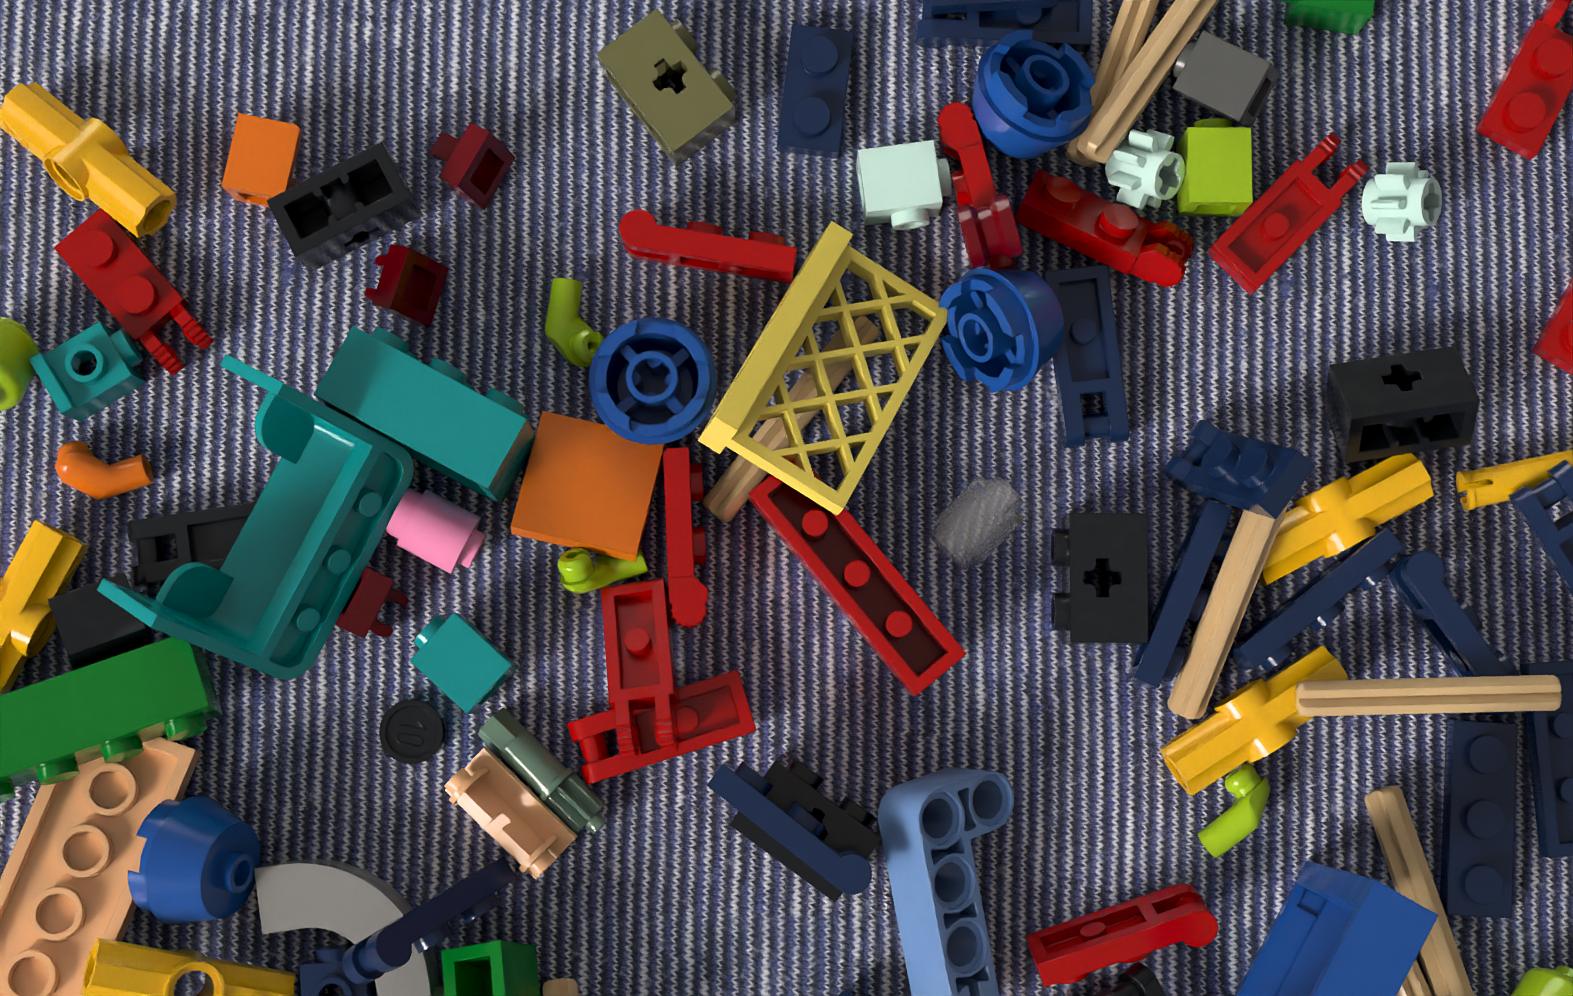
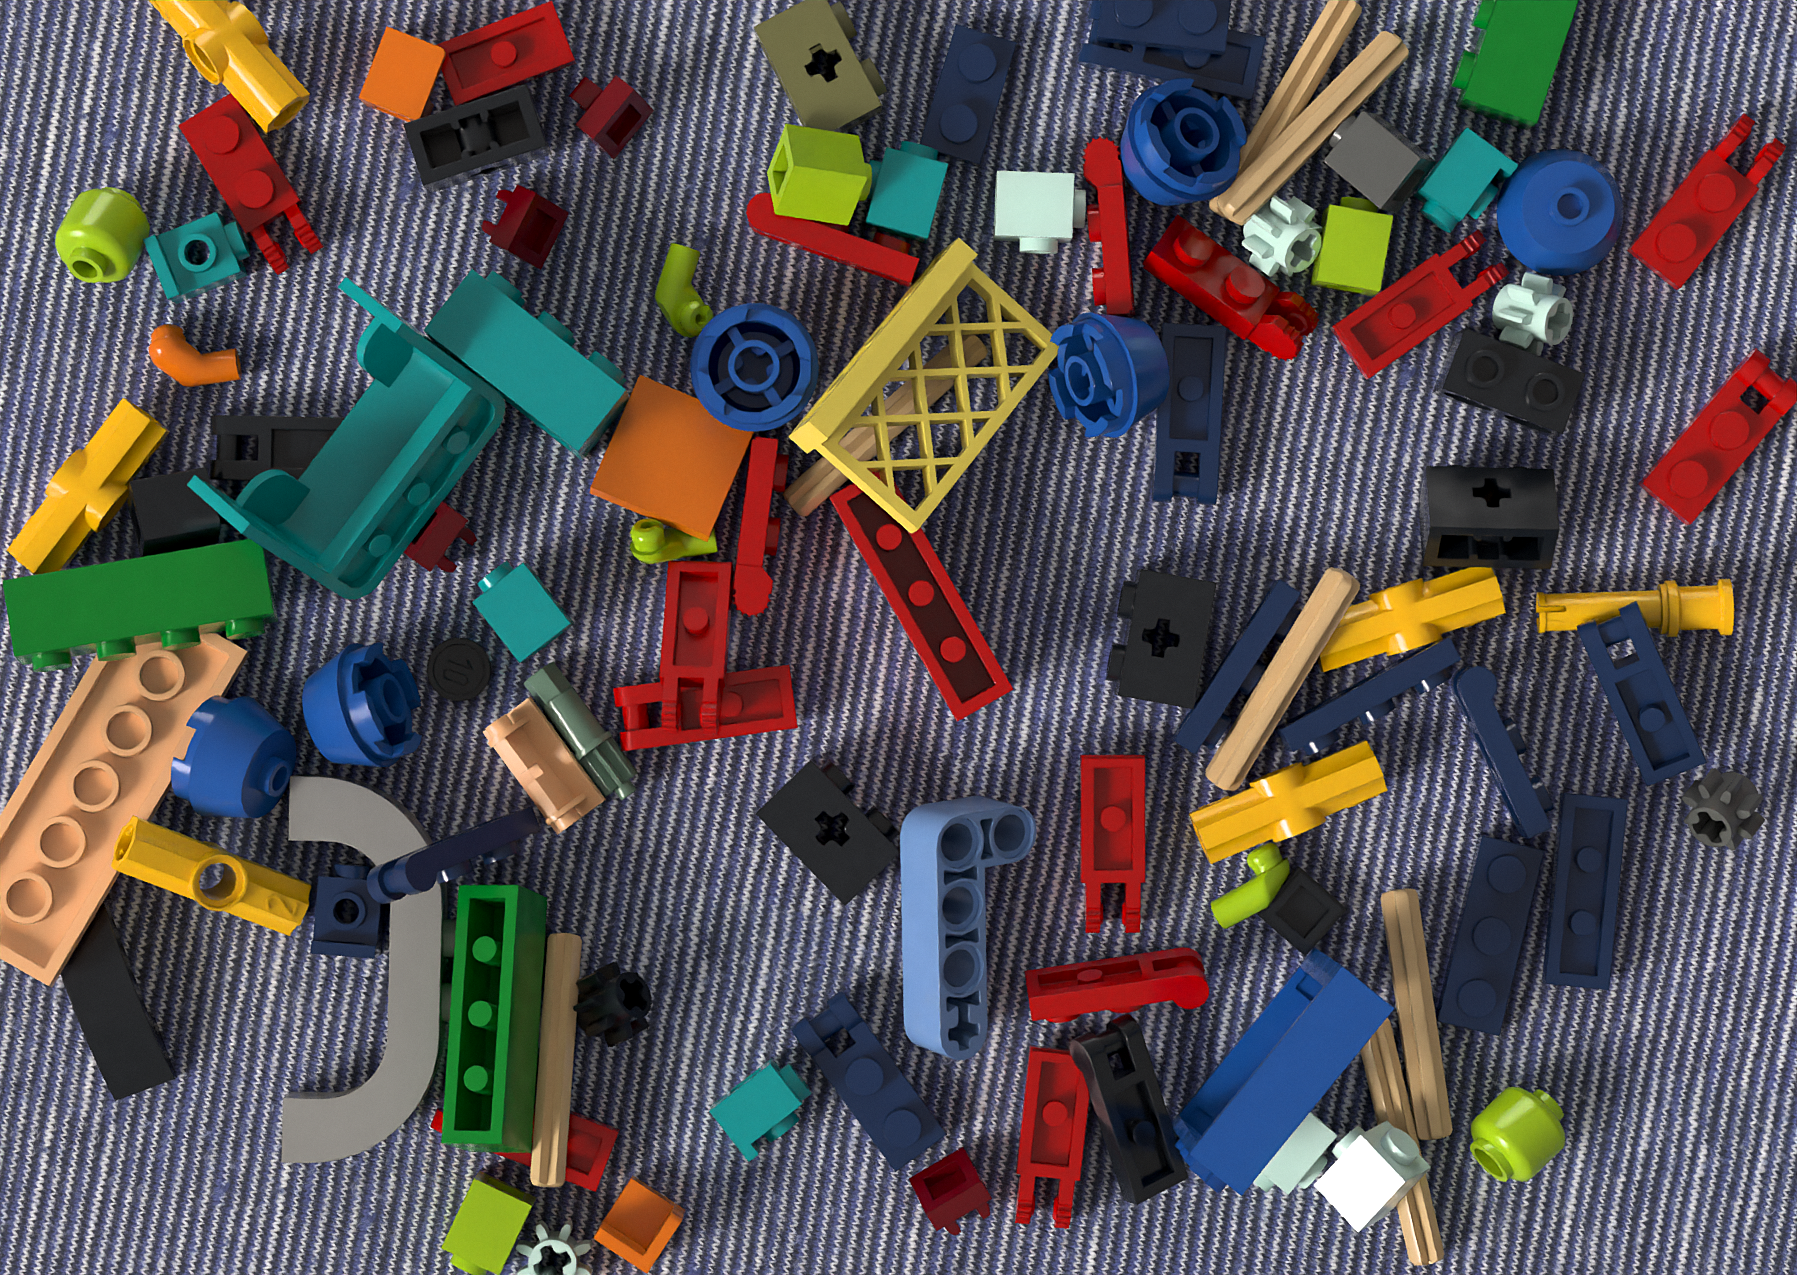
camera: 20 degrees right, 5 degrees up
bright pink brick [385,487,487,574] -> none
dark blue plate [707,761,872,895] -> none
clear brick [929,476,1024,570] -> none
dark red wheel [955,192,1023,269] -> none
dark blue plate [1162,420,1315,520] -> none
tan axle [1295,675,1562,717] -> none
none -> blue cone [302,642,422,767]
none -> red plate [436,1,576,107]
none -> lime brick [767,124,872,226]
none -> teal brick [866,141,948,244]
none -> red hinge [1080,754,1145,933]
none -> black tile [1256,866,1347,957]
none -> teal brick [1413,127,1518,233]
none -> black brick [1432,328,1585,438]
none -> blue cone [1496,149,1624,276]

